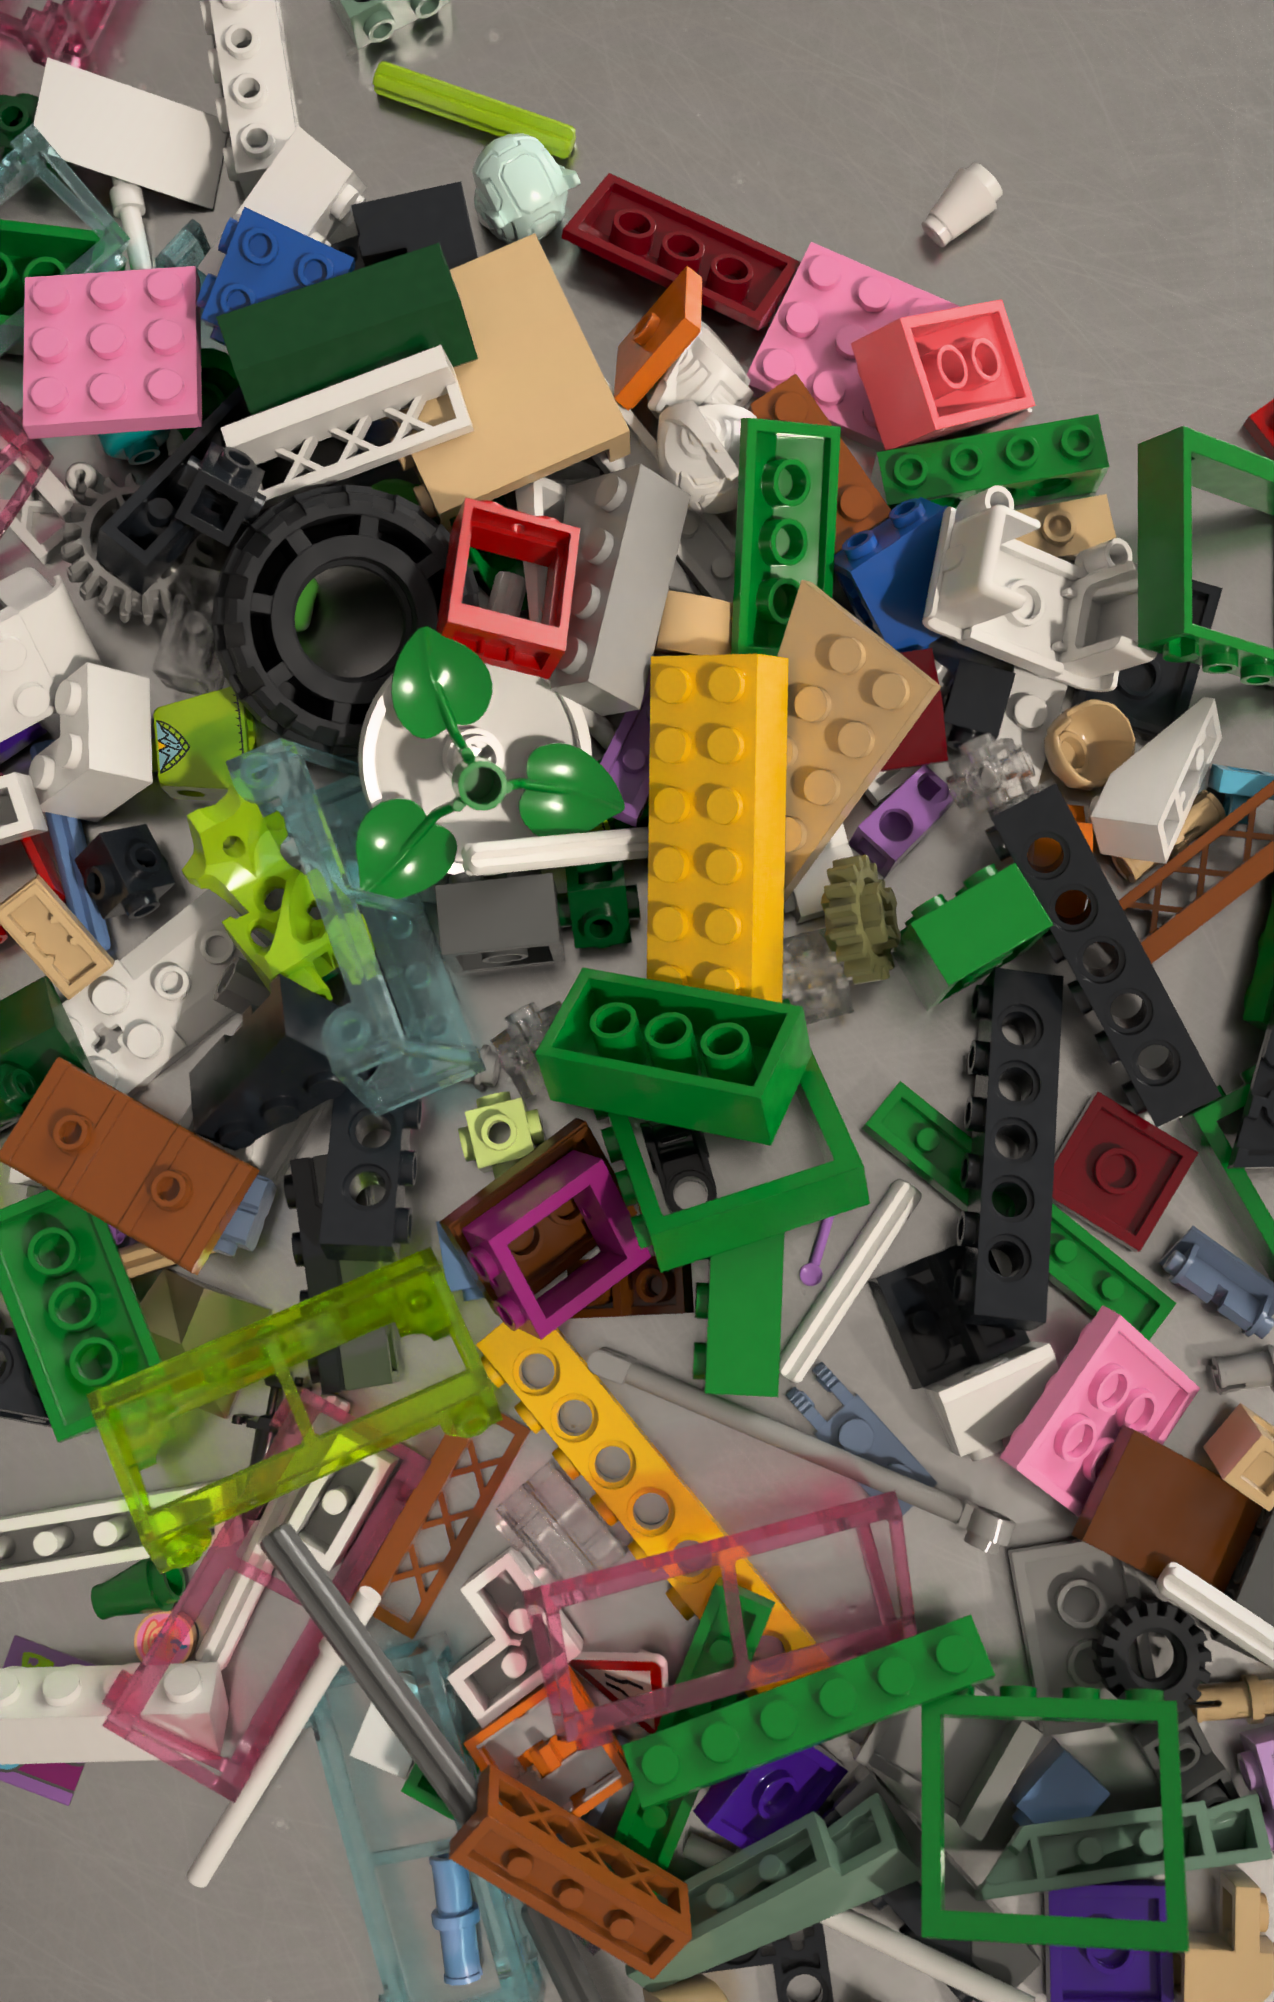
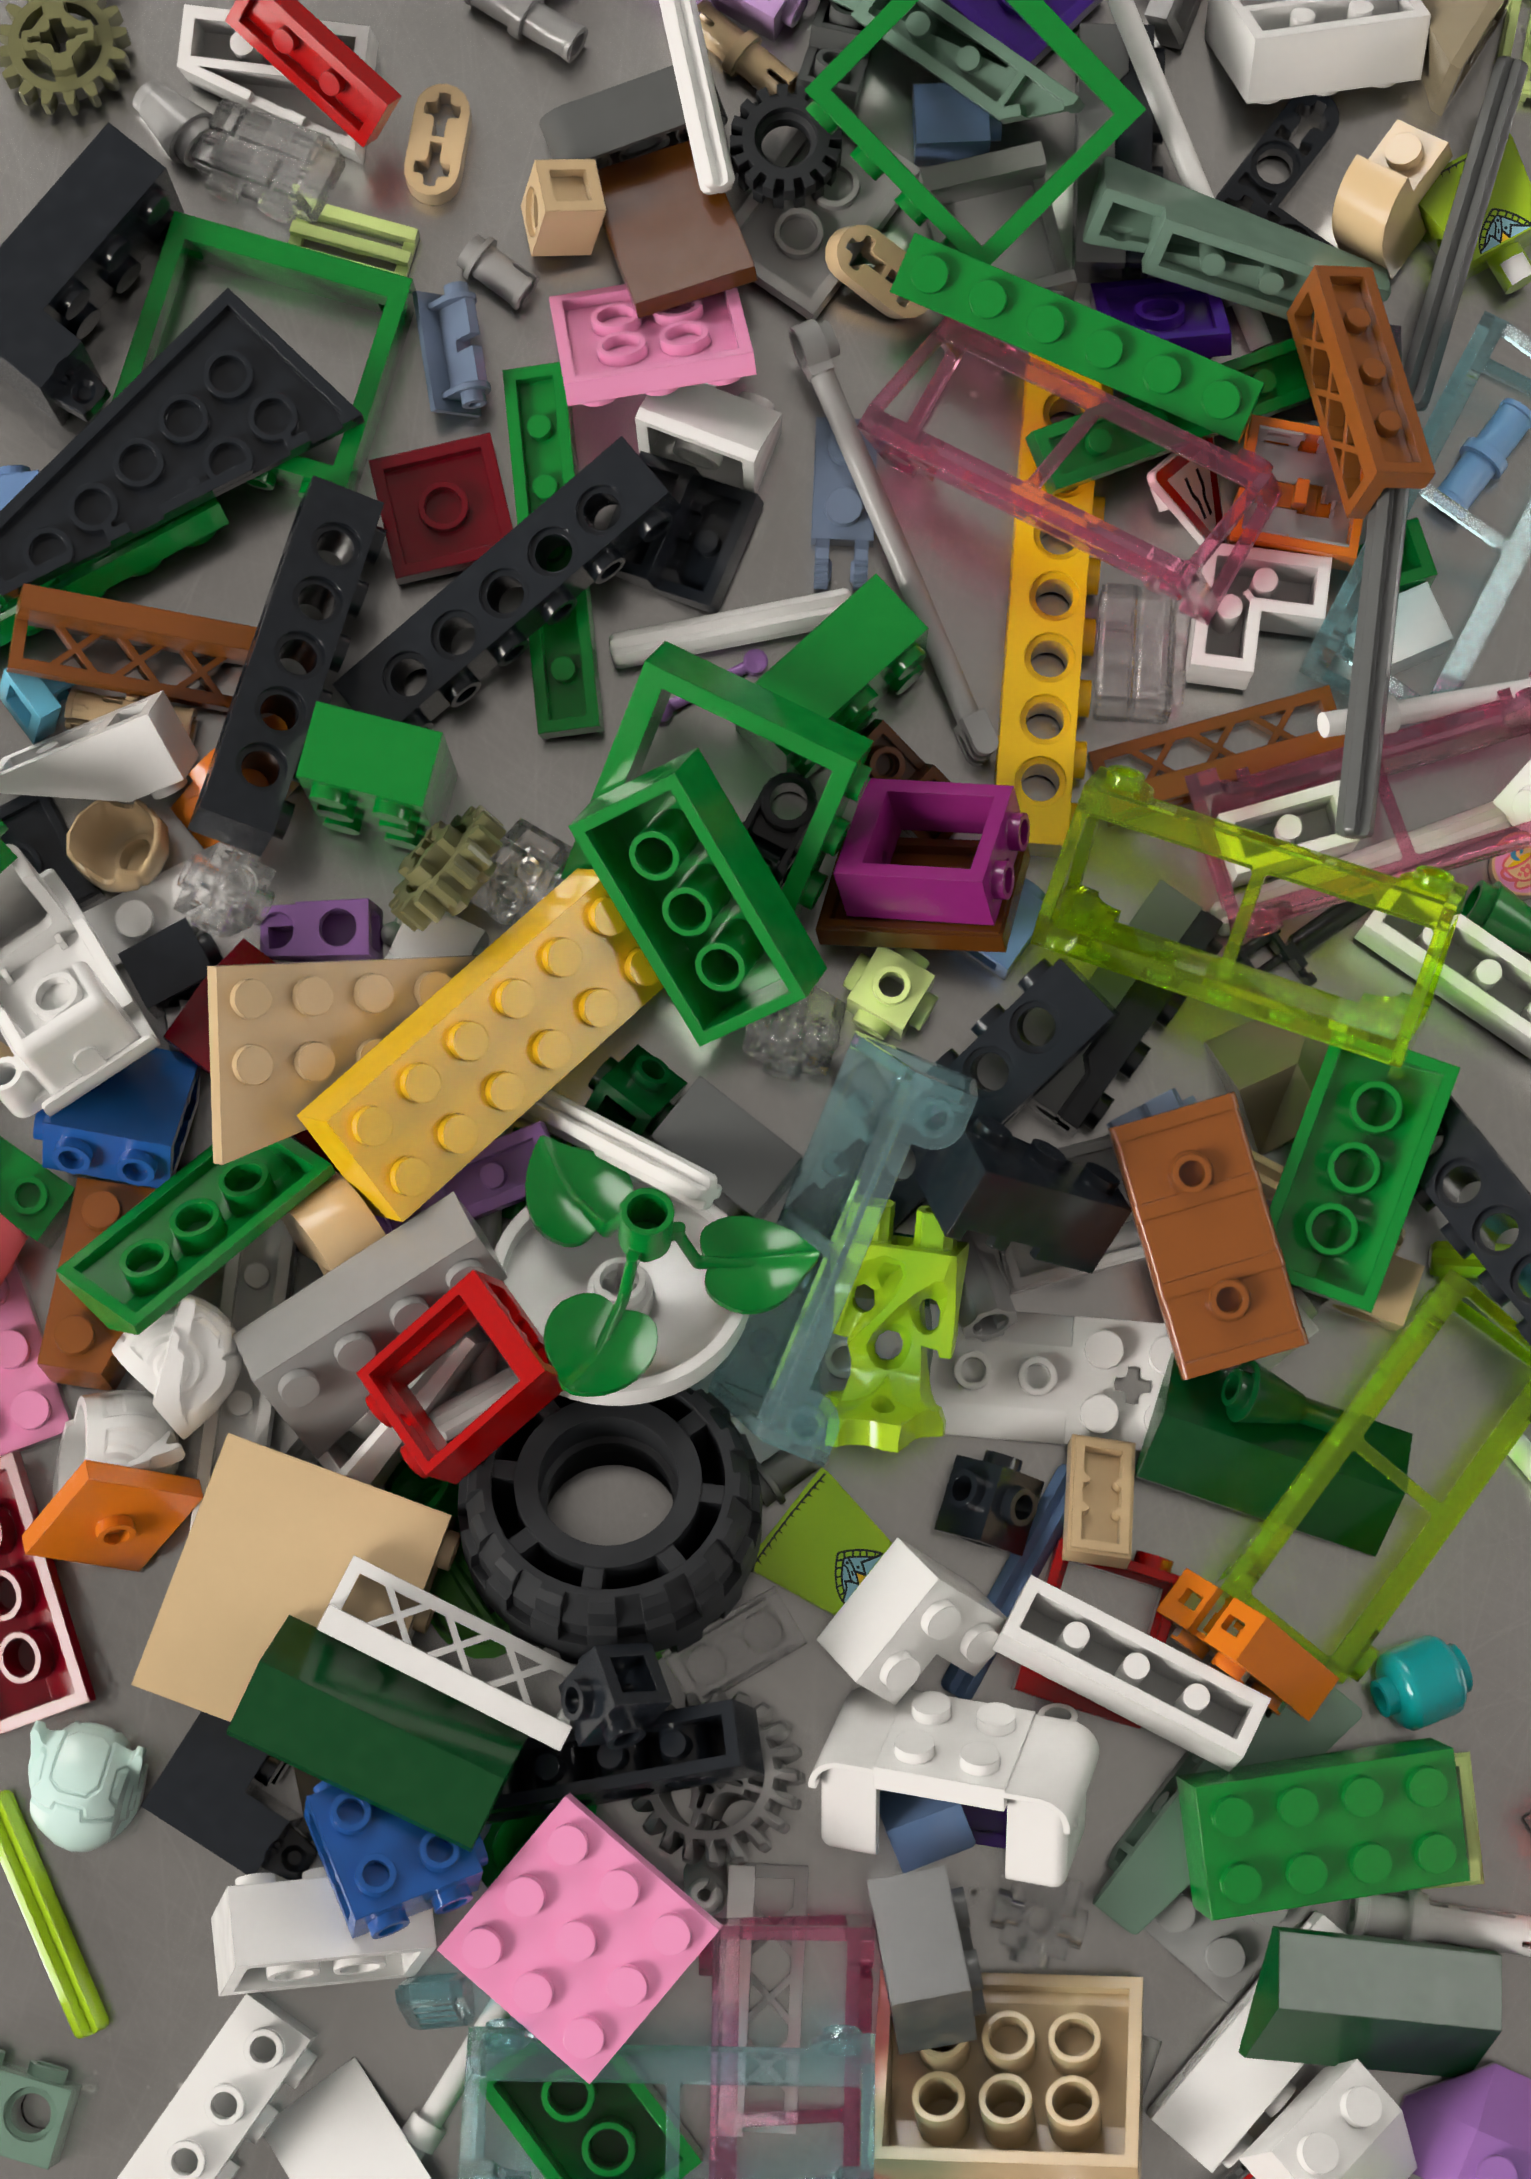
camera: 140 degrees left, 0 degrees up
none -> tan beam [825,225,928,319]

